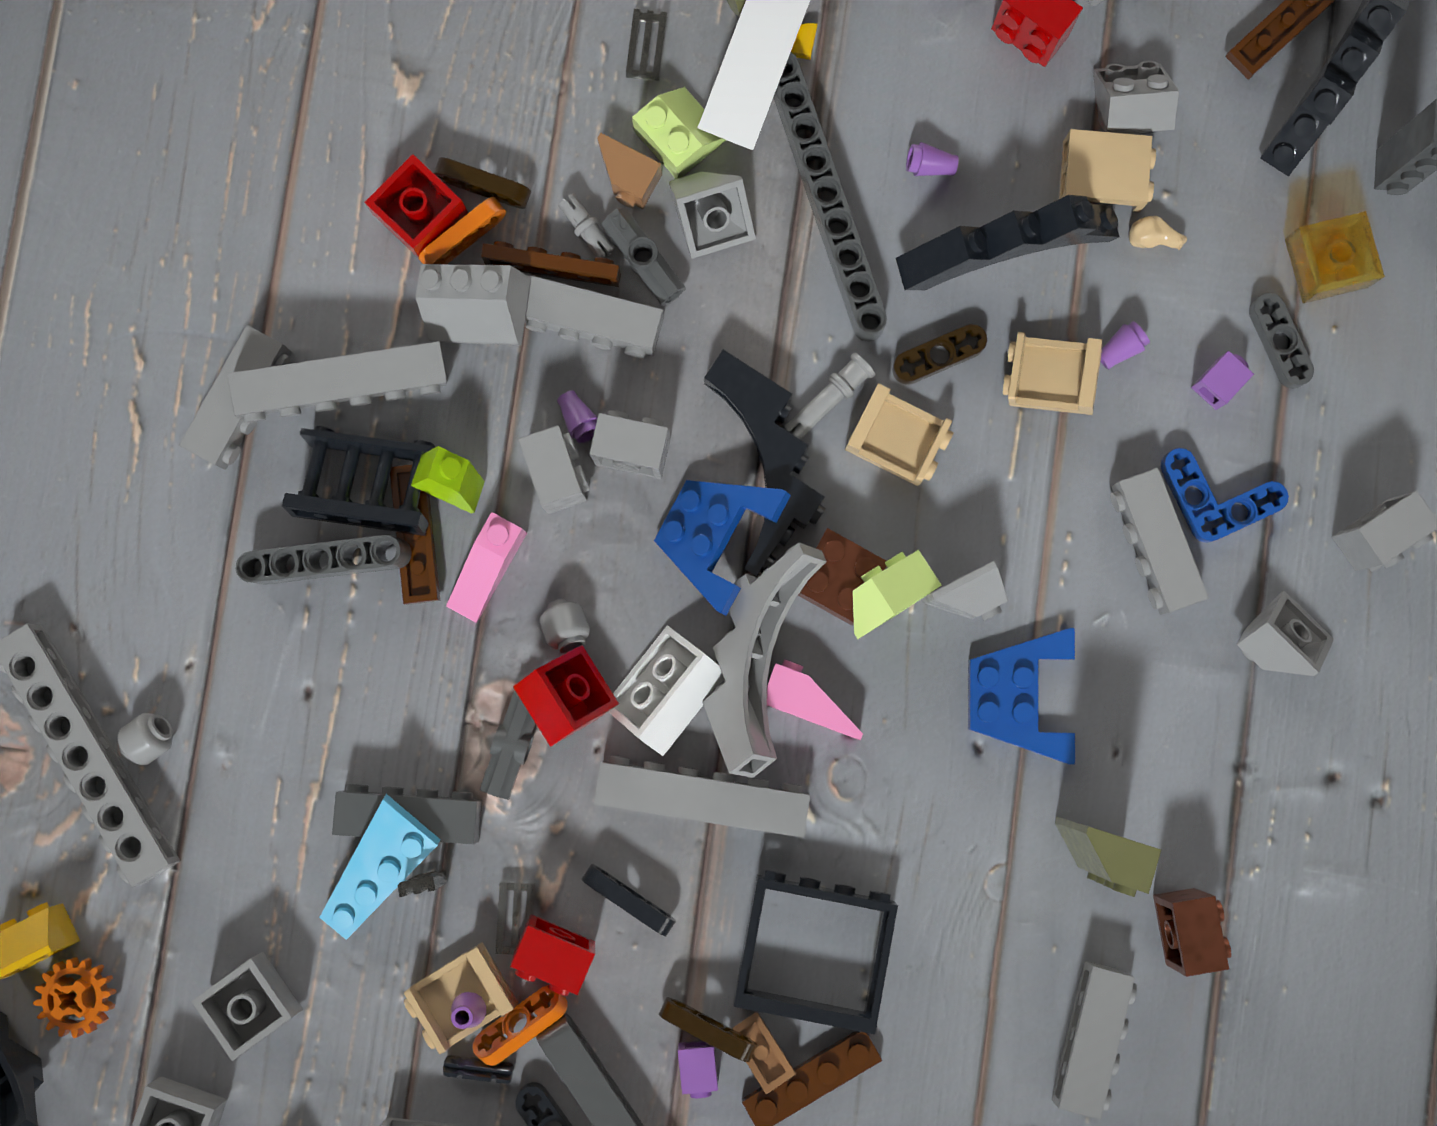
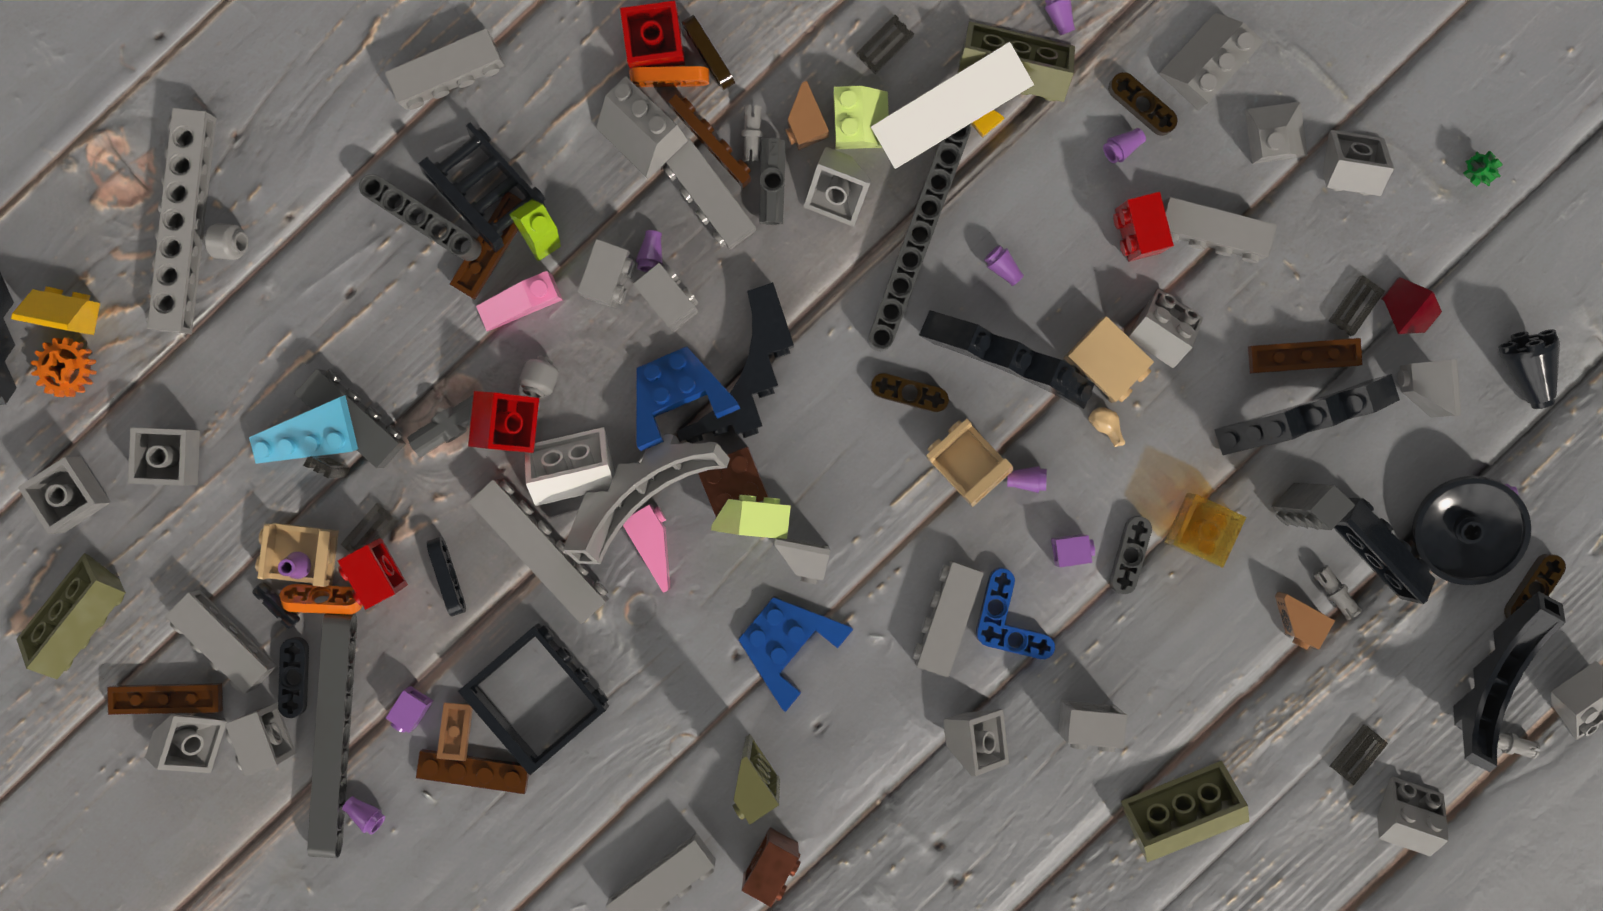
camera: 35 degrees right, 5 degrees up
light grey brick [226,341,447,423] -> none
dark brown beam [658,997,757,1062] -> none
light grey pin [783,353,875,439] -> none
tan panel [845,383,954,486] -> none

